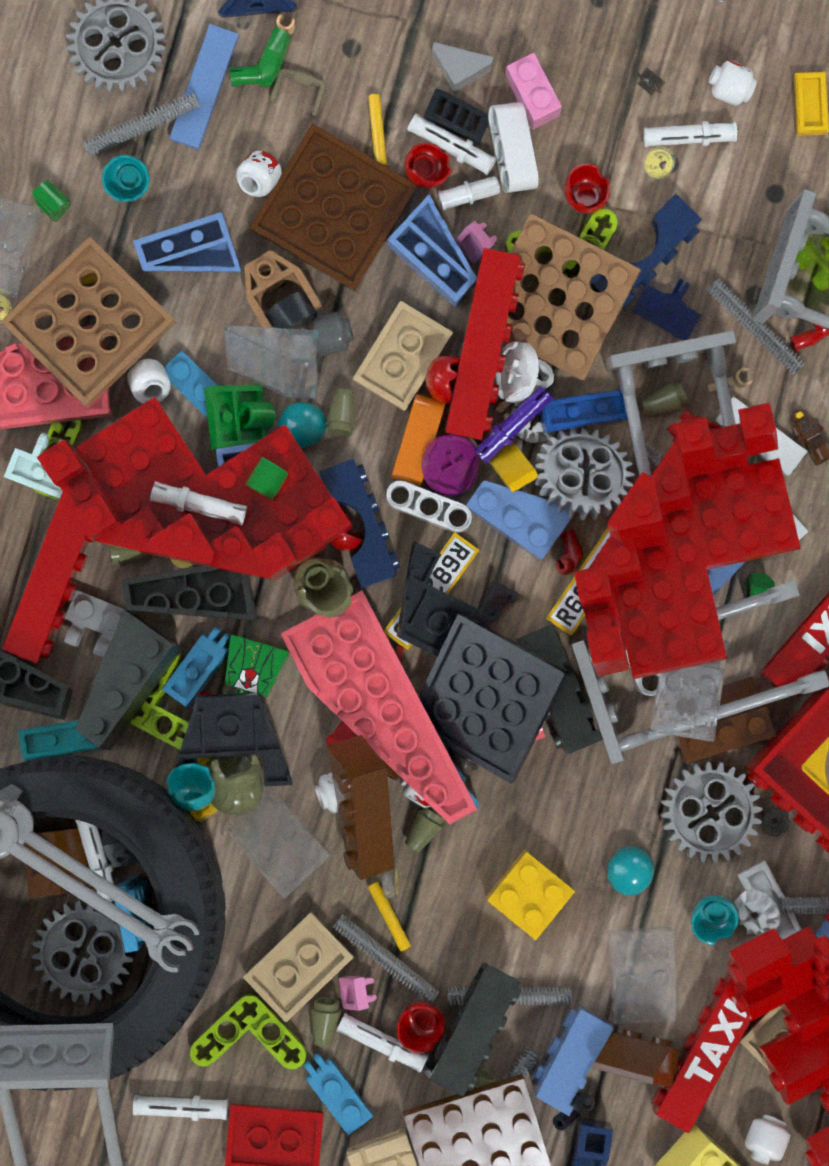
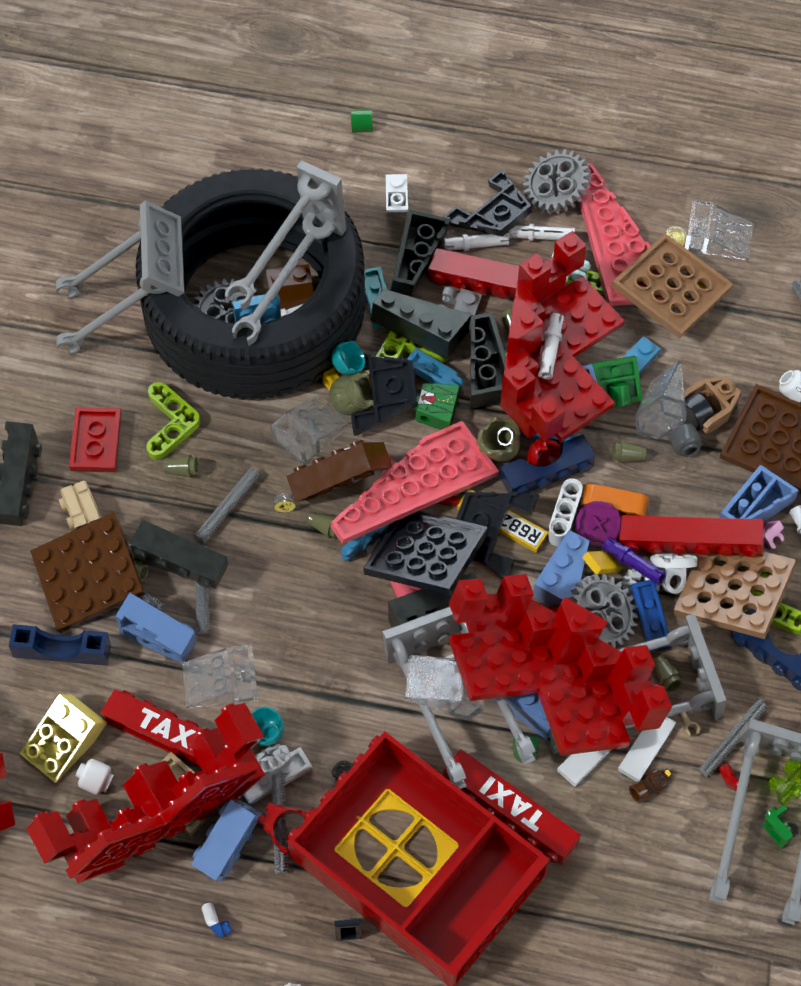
camera: 90 degrees right, 25 degrees down
green brick [32,180,72,222] -> none
teal hair [101,155,150,202] -> none
white head [127,359,171,404] -> none
medium blue wedge [133,212,242,272] -> none
white pin [133,1095,229,1121] -> none
tan plate [243,911,354,1022] -> none
green brick [245,457,289,501] -> none
teal hair [277,402,328,449] -> none
dark azure hinge [303,1052,373,1136] -> none
white pin [336,1013,429,1073] -> none
bright pink tile [338,976,377,1011] -> none
tan plate [353,301,453,412] -> none
yellow piece [367,881,411,952] -> none
red hair [396,1001,446,1053] -> none
red hair [425,355,460,403] -> none
yellow brick [486,849,575,941] -> none
arm [553,1092,595,1131] -> none
reddish brown slope [593,1029,680,1087] -> none
teal hair [607,846,654,896] -> none
clear blue plate [632,278,701,341] -> none
light grey gear [660,761,762,863] -> none
reddish brown slope [664,676,776,764] -> none

